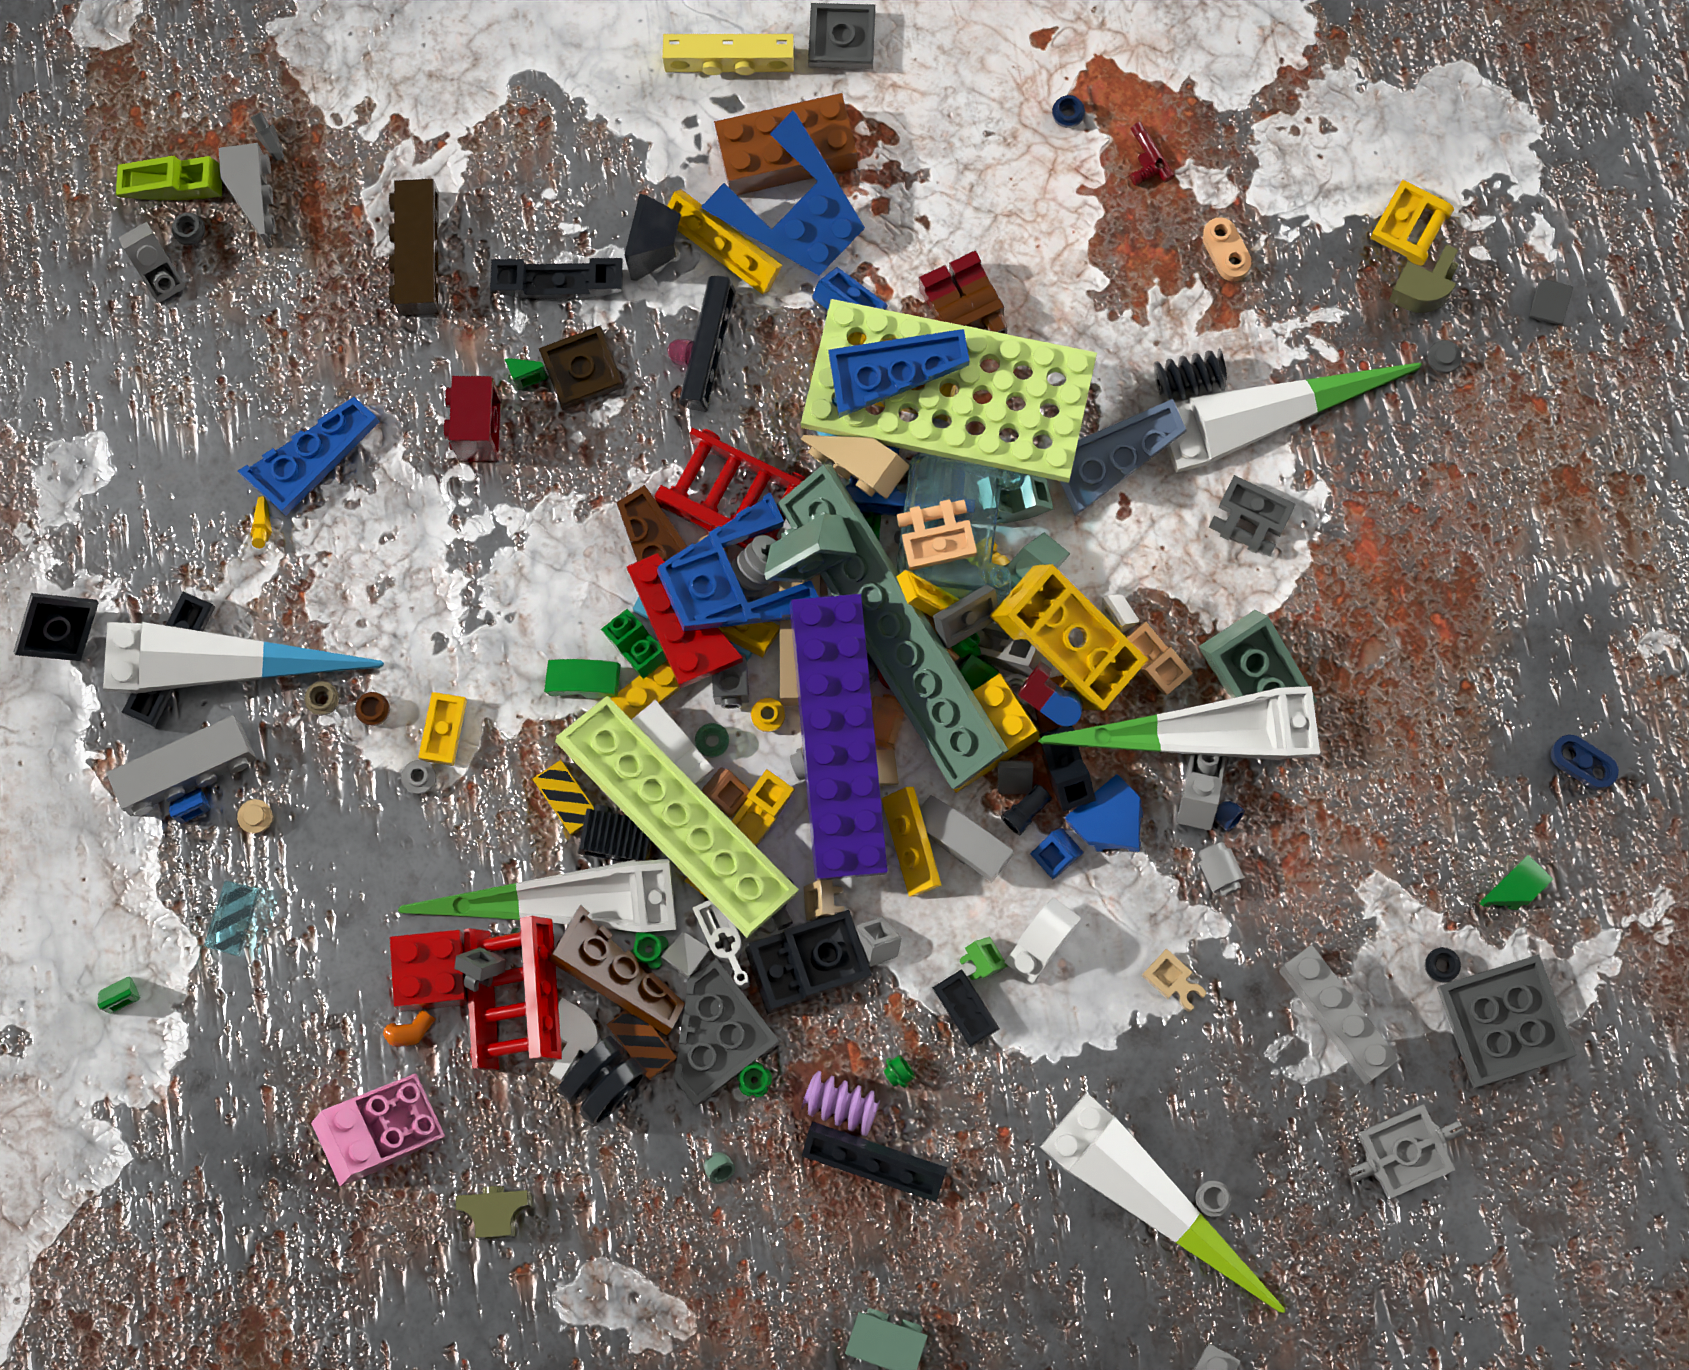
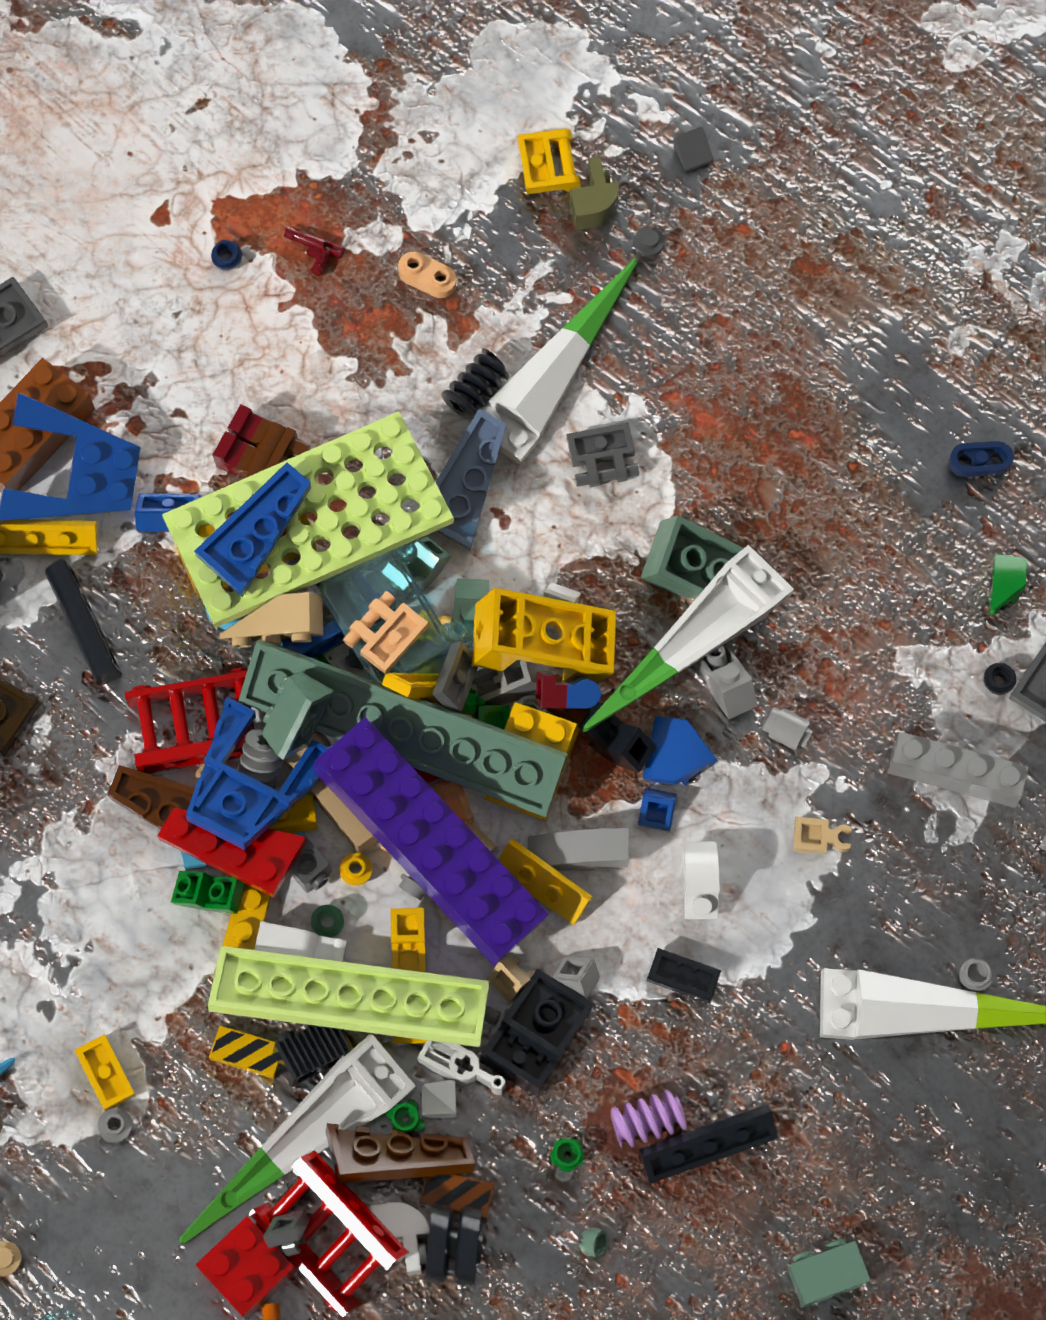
camera: 45 degrees left, 5 degrees down
reddish brown plate [355,692,390,726] -> none
green slope [544,659,621,699] -> none
clear pink hinge [667,339,693,366] -> none
dark grey plate [674,958,780,1107] -> none
nougat slope [701,767,751,818] -> none
green plate [884,1055,915,1088] -> none
bright green tile [960,936,1008,980] -> none
dark grey slope [997,761,1033,794] -> none
black pin [1001,784,1052,836] -> none
light nougat slope [1126,622,1193,695] -> none
dark blue hinge [1215,801,1245,832] -> none

